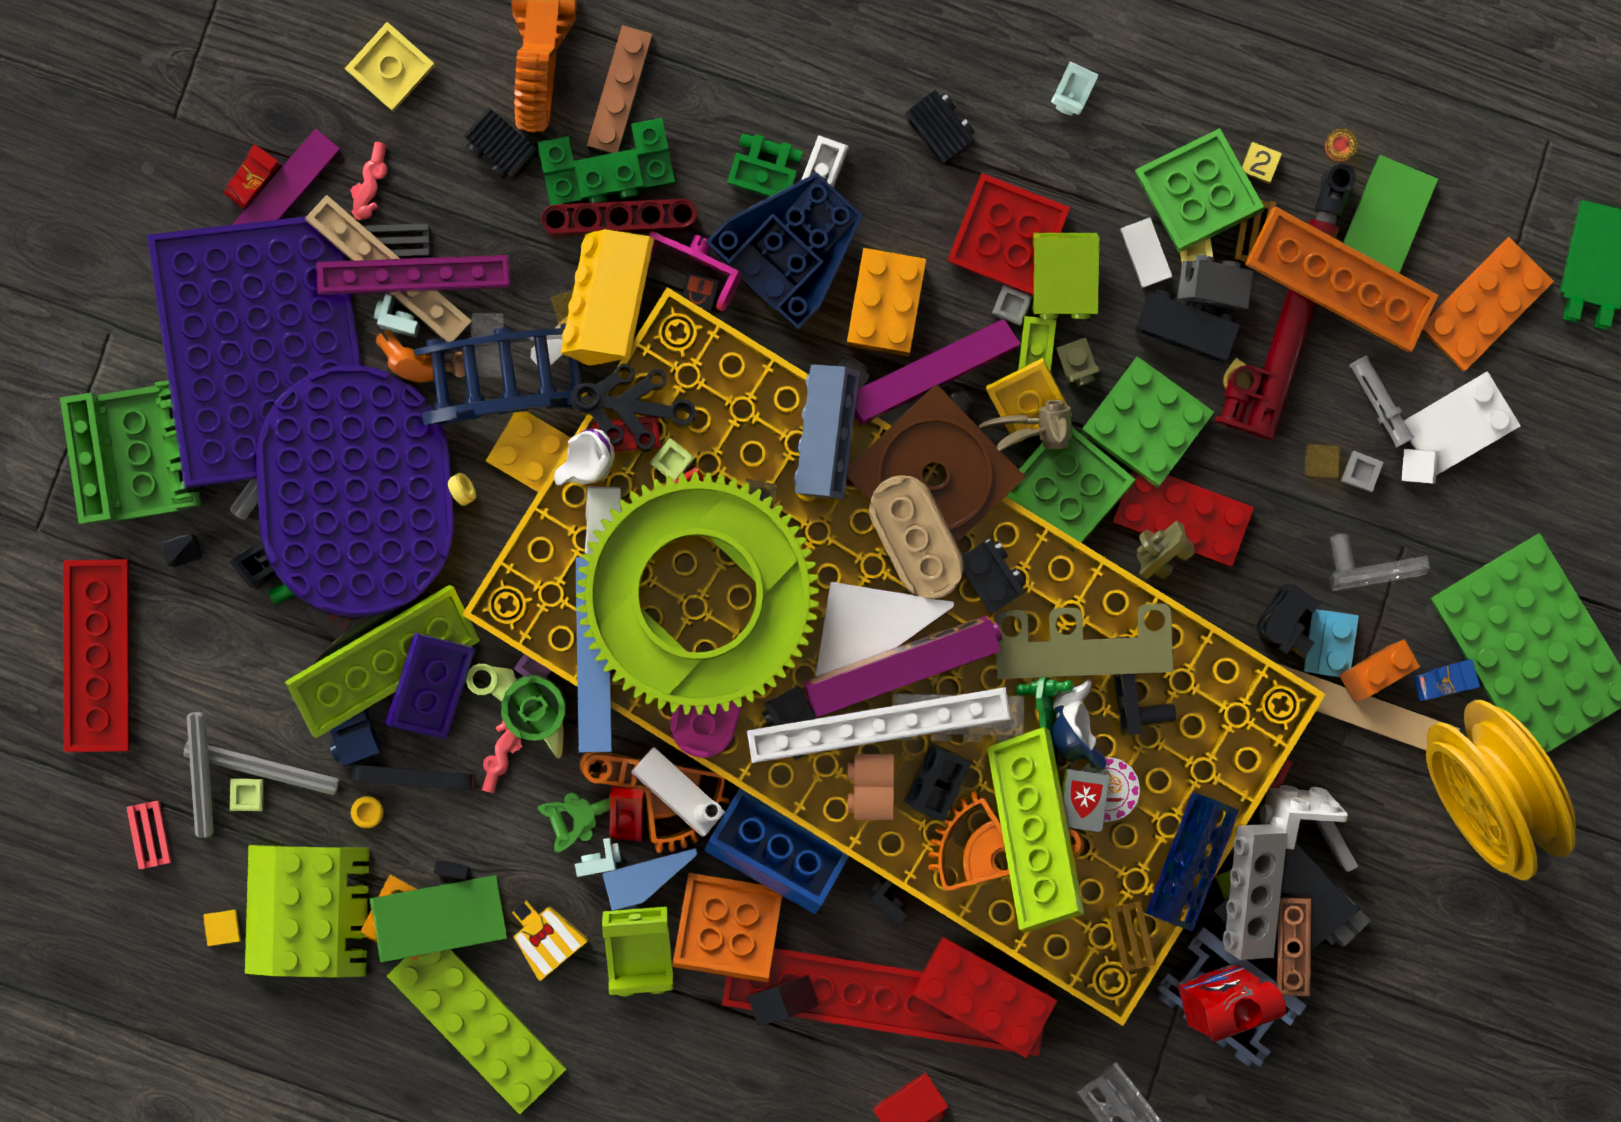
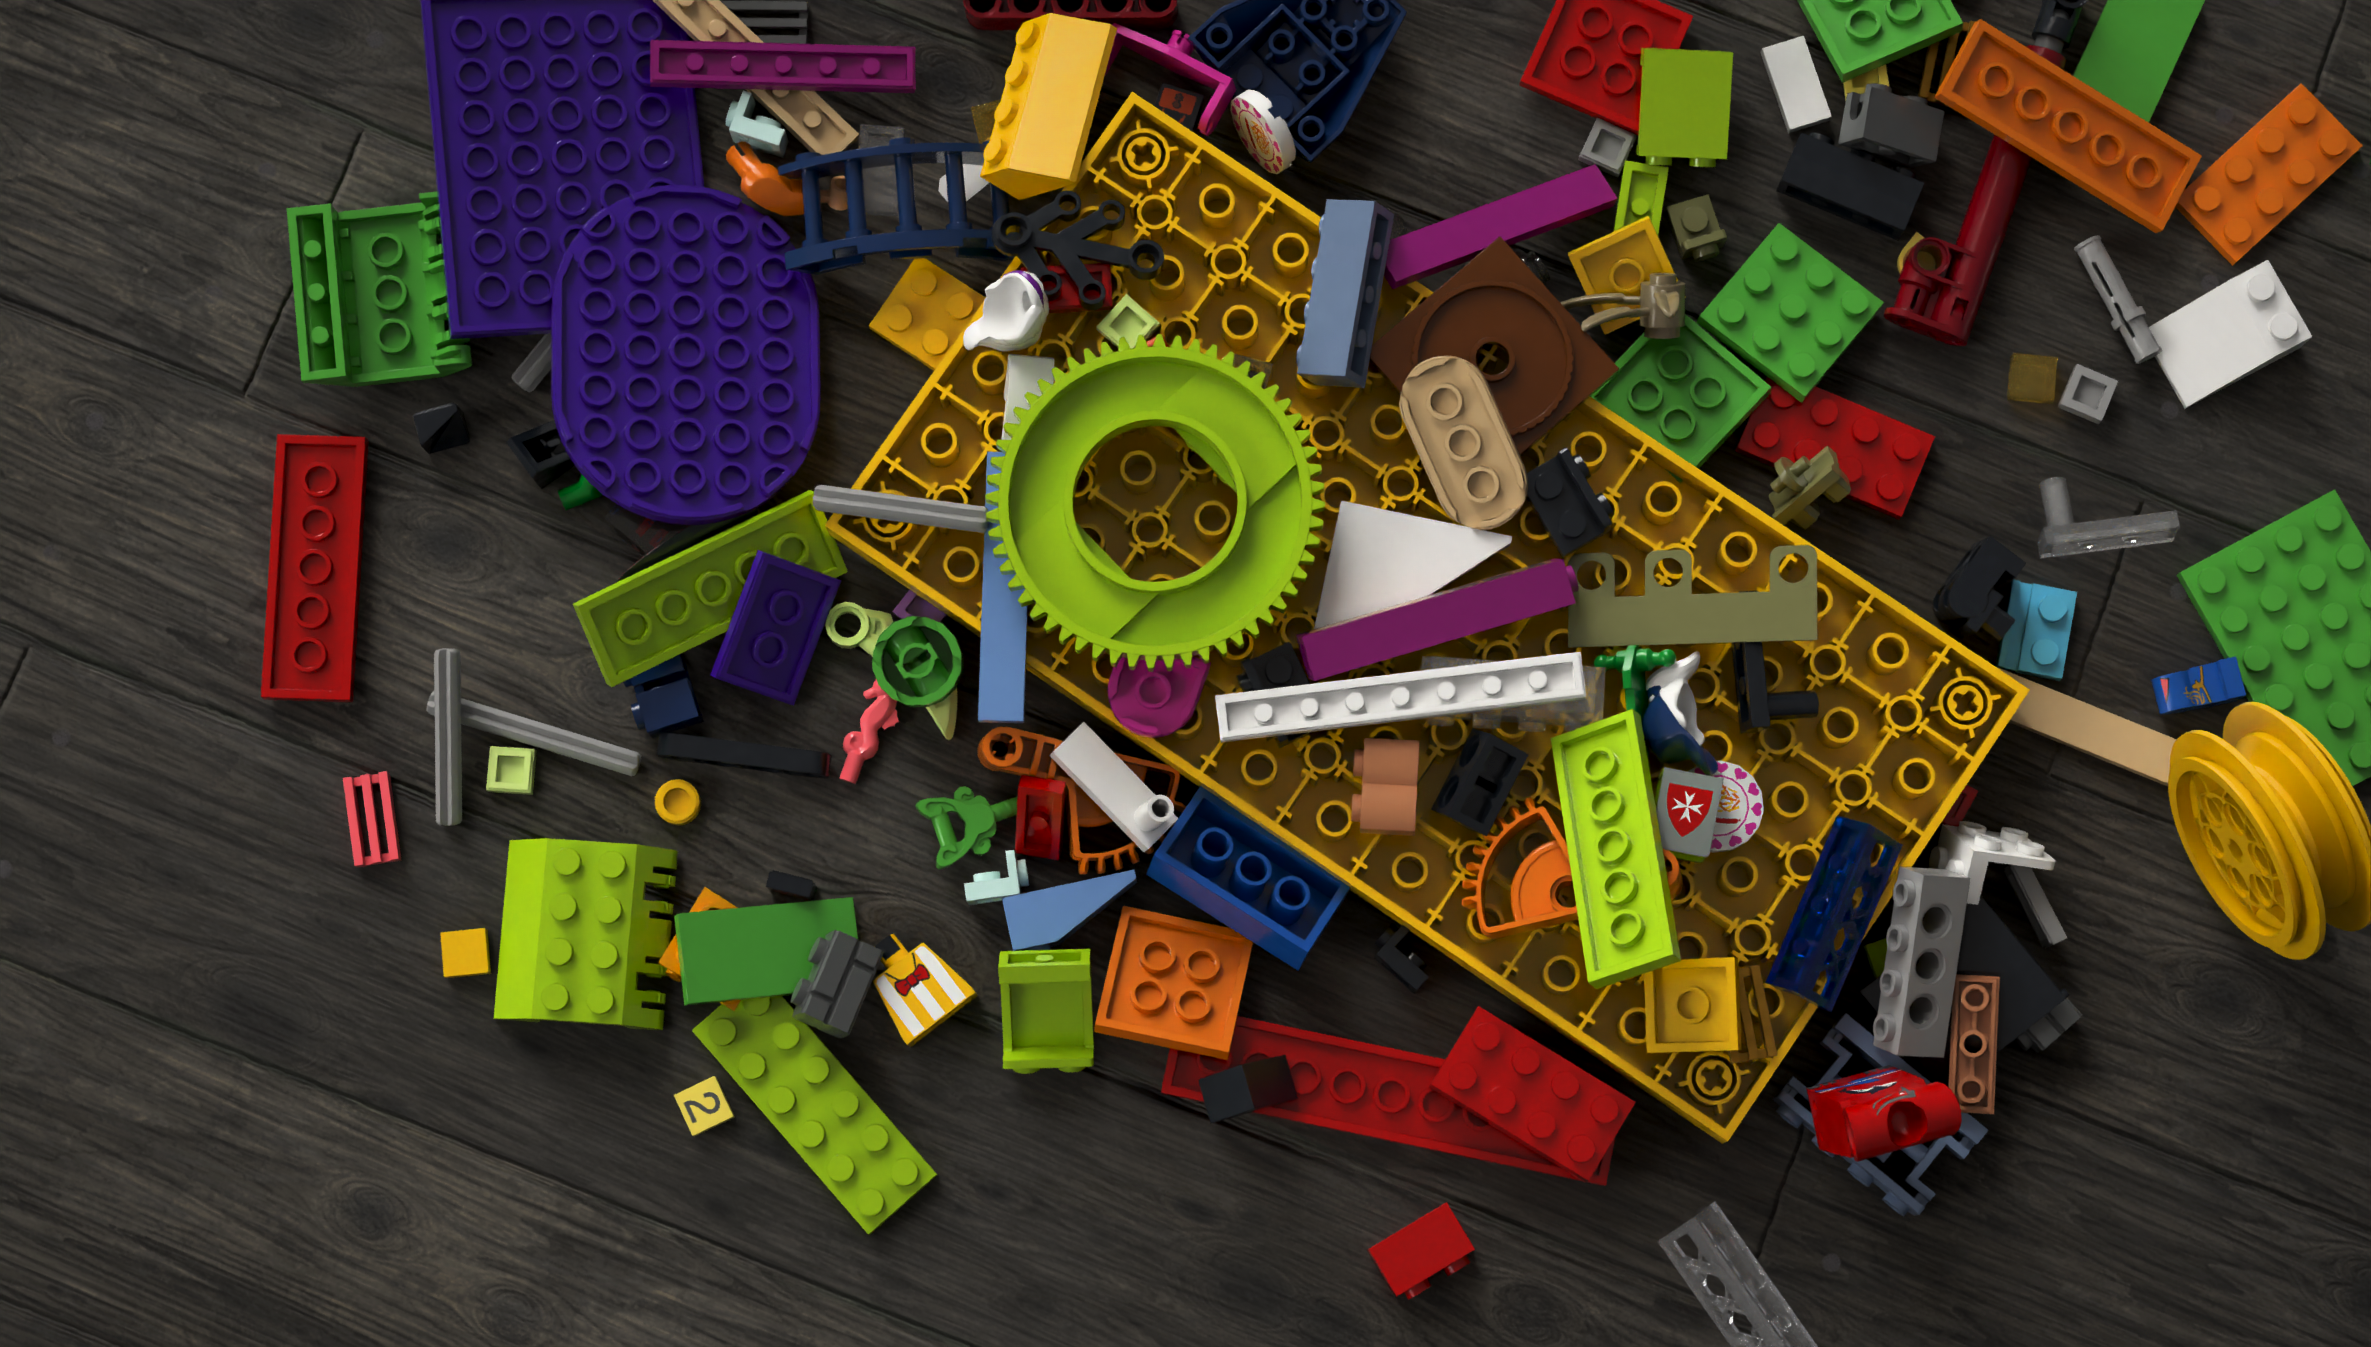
camera: 10 degrees right, 5 degrees down
light yellow tile [448,473,476,506] -> none
light orange brick [846,248,926,357] -> none
orange brick [1339,639,1420,702] -> none
white tile [1402,449,1438,483] -> none
none -> light yellow tile [674,1076,735,1137]
none -> dark grey brick [791,930,884,1039]
none -> light grey axle [813,485,989,533]
none -> white tile [1230,89,1296,174]
none -> yellow plate [1644,957,1742,1053]

